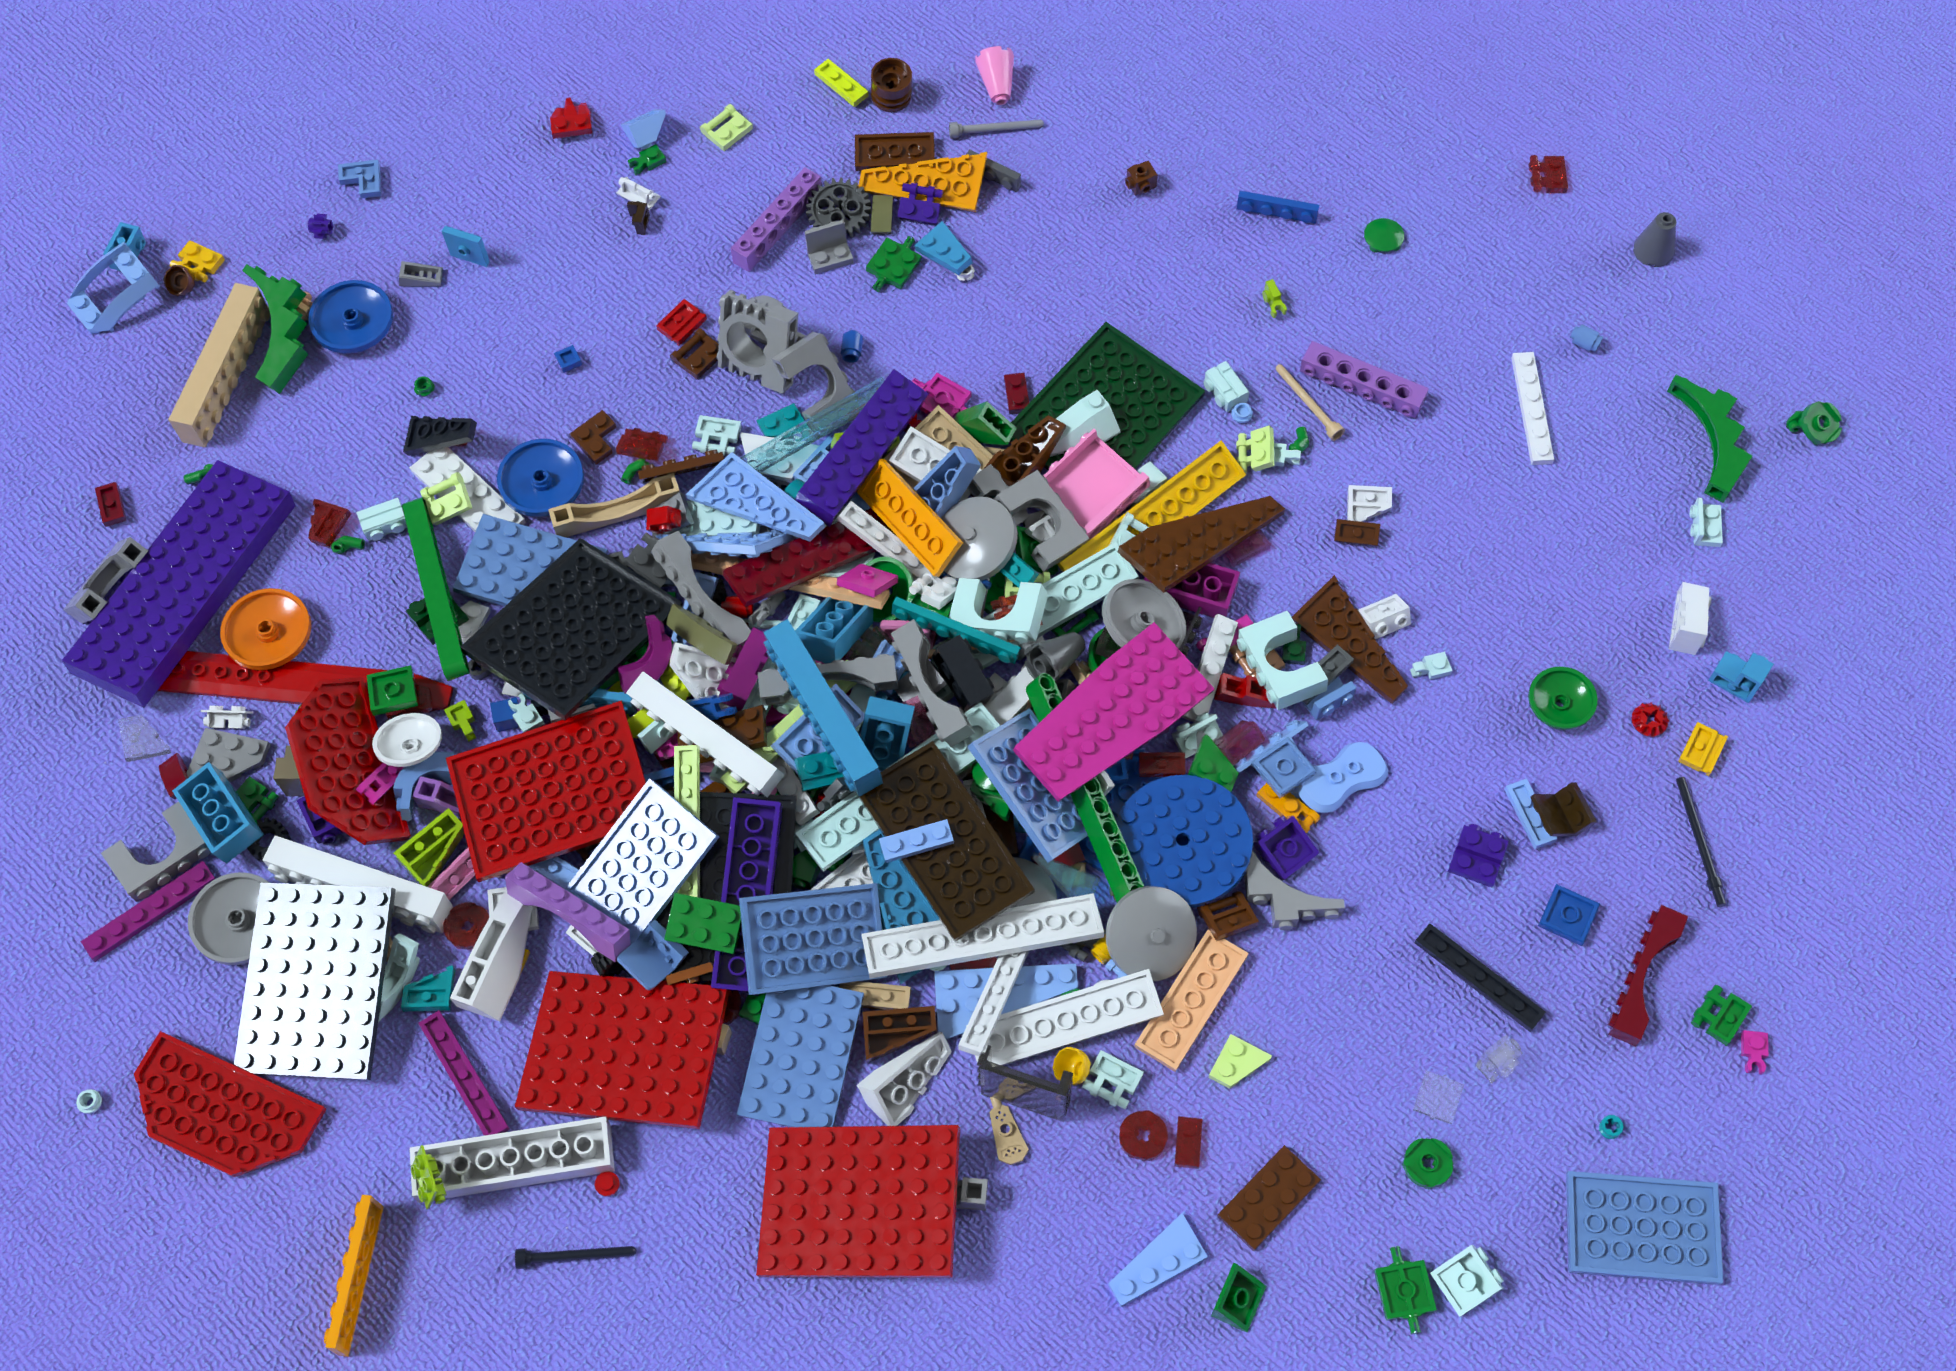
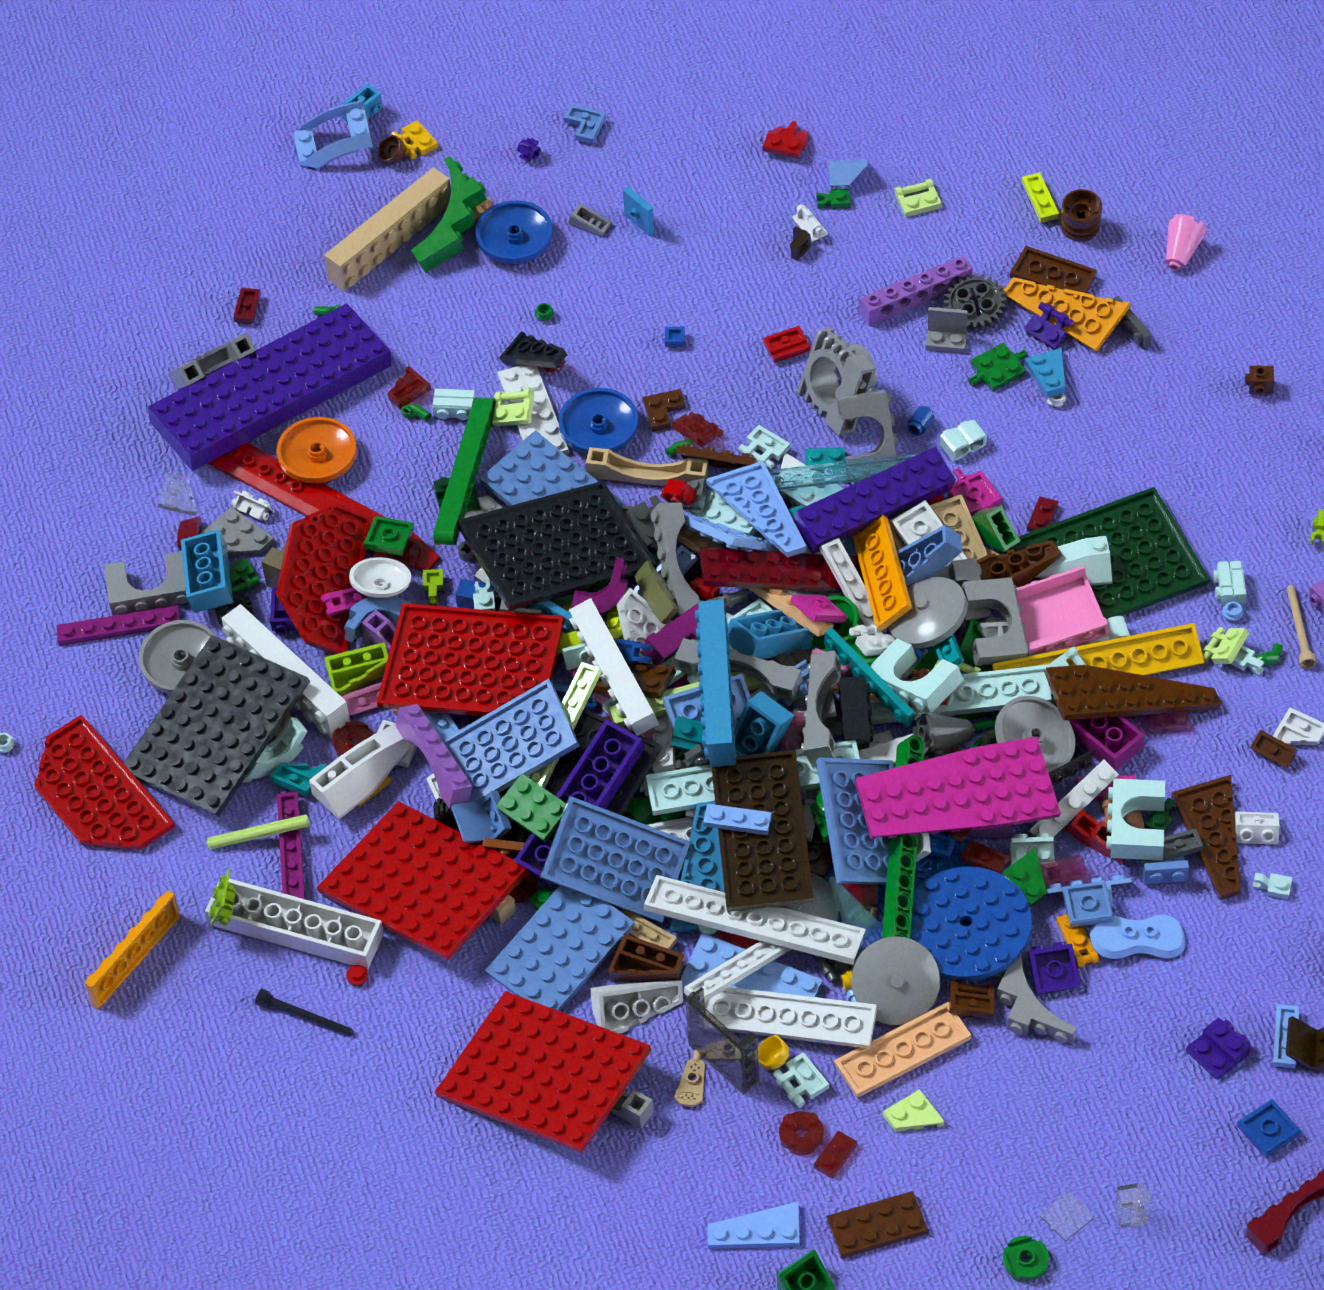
camera: 30 degrees right, 10 degrees down
reddish brown plate [670,328,719,380] -> none
olive slope [871,195,893,234] -> none
light grey piece [949,120,1044,139] -> none
black plate [1414,923,1546,1032] -> none
none -> yellowish green axle [207,814,310,849]
none -> light aqua brick [940,420,987,461]

